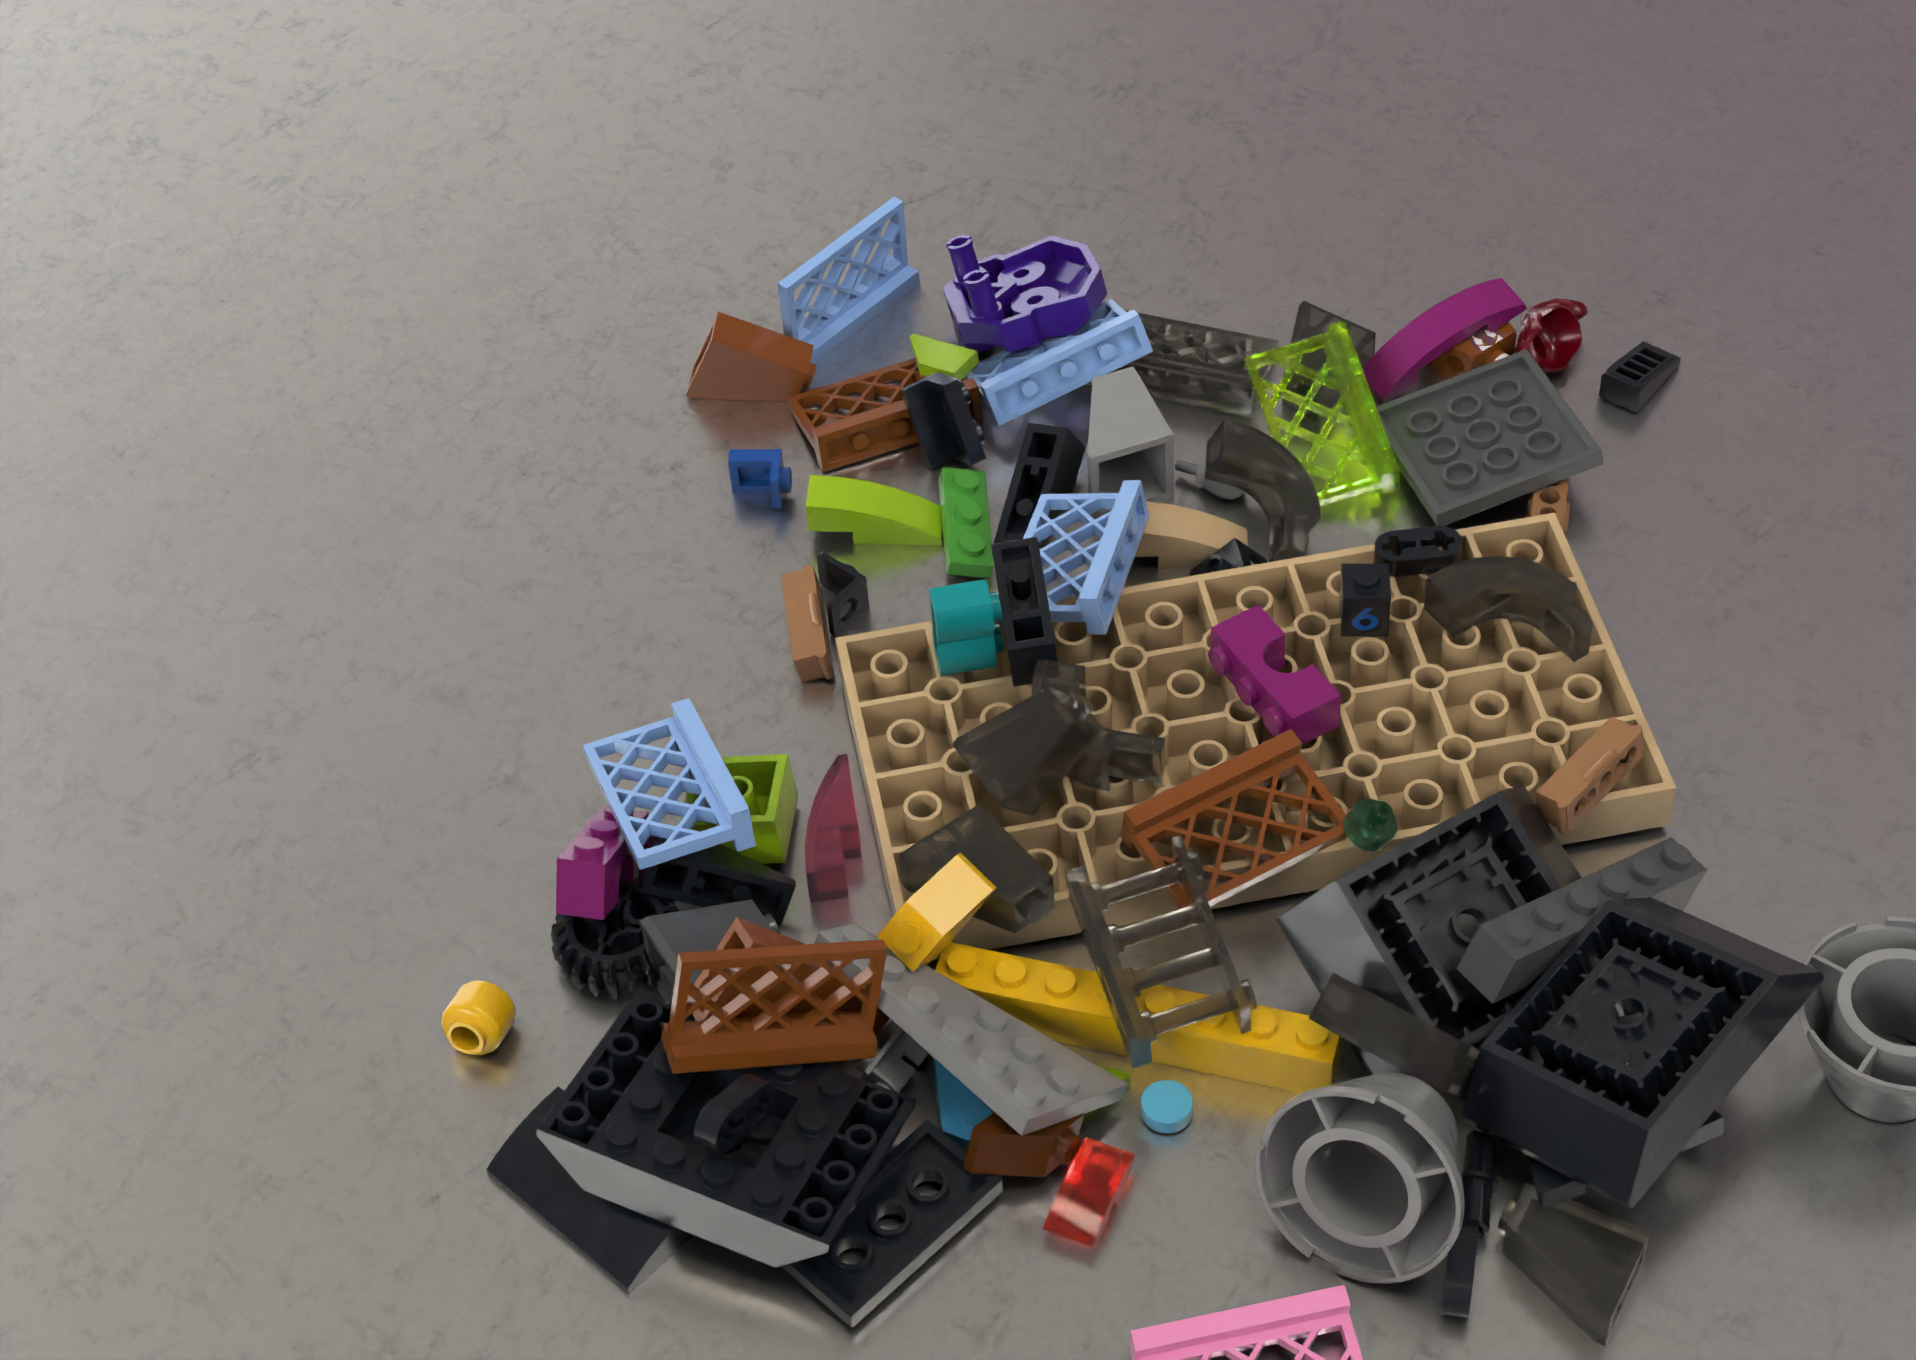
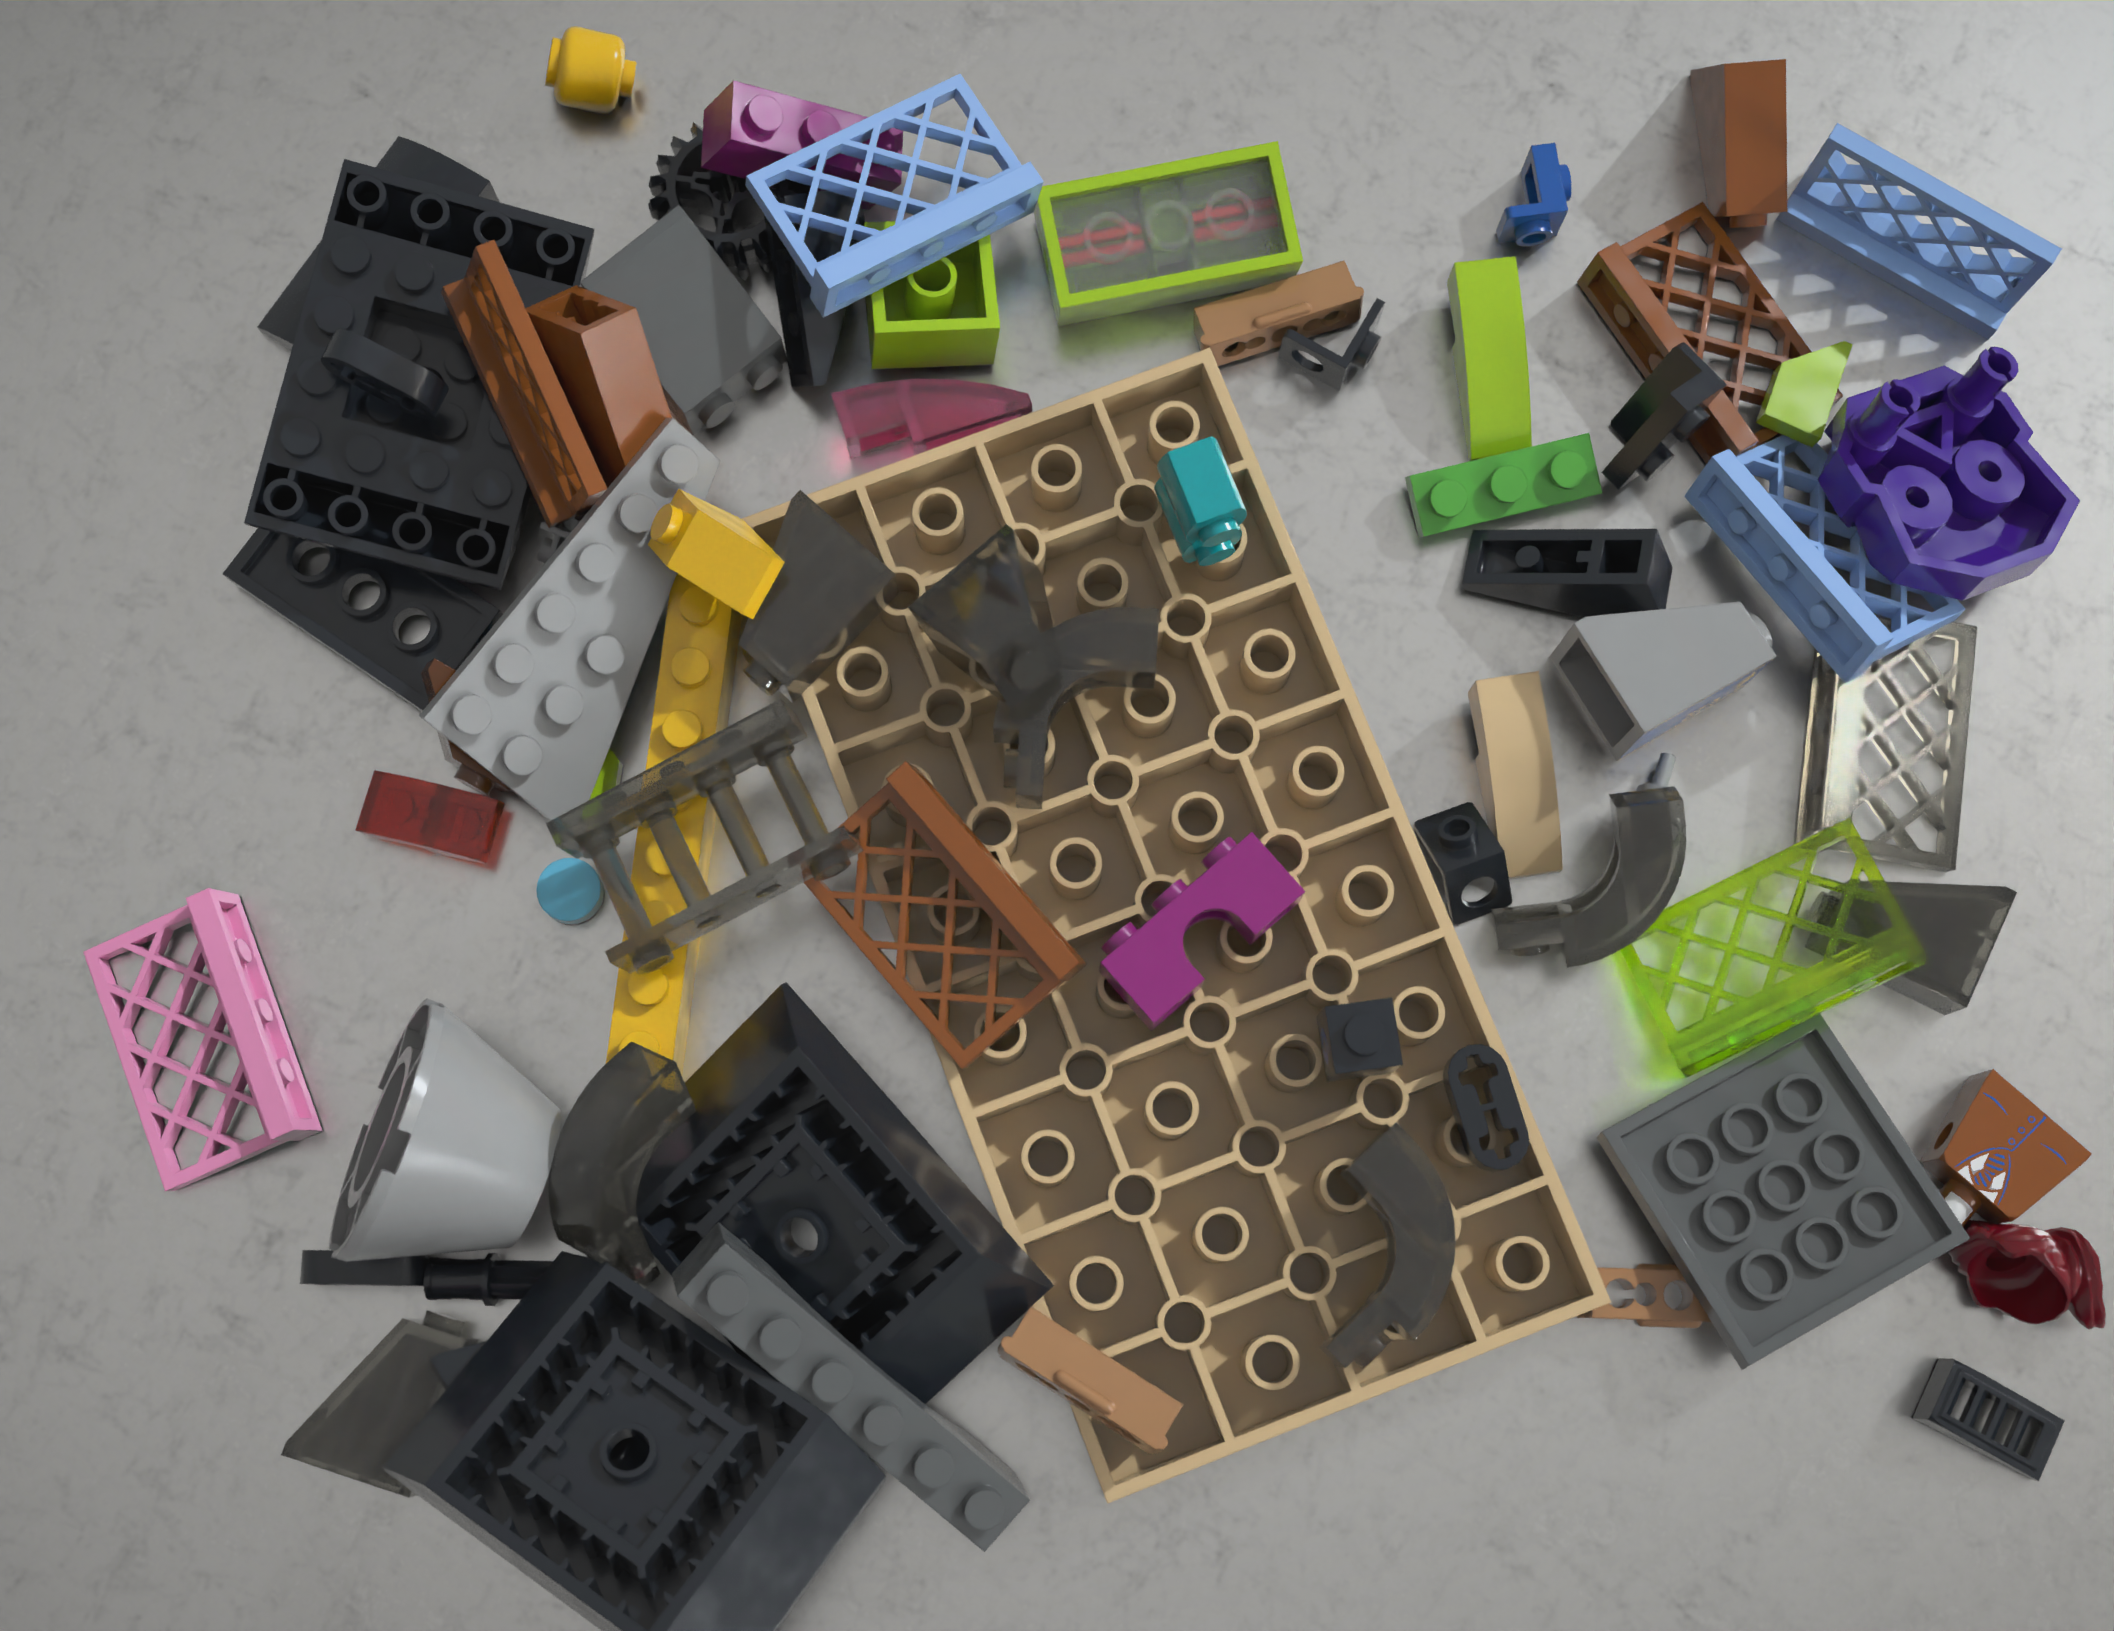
camera: 75 degrees right, 30 degrees up
black slope [991,537,1060,687] -> none
light blue fence [996,480,1150,635] -> none
clear green tile [1343,799,1397,852] -> none
magenta slope [1360,278,1527,404] -> none
none -> brick [1034,141,1303,327]

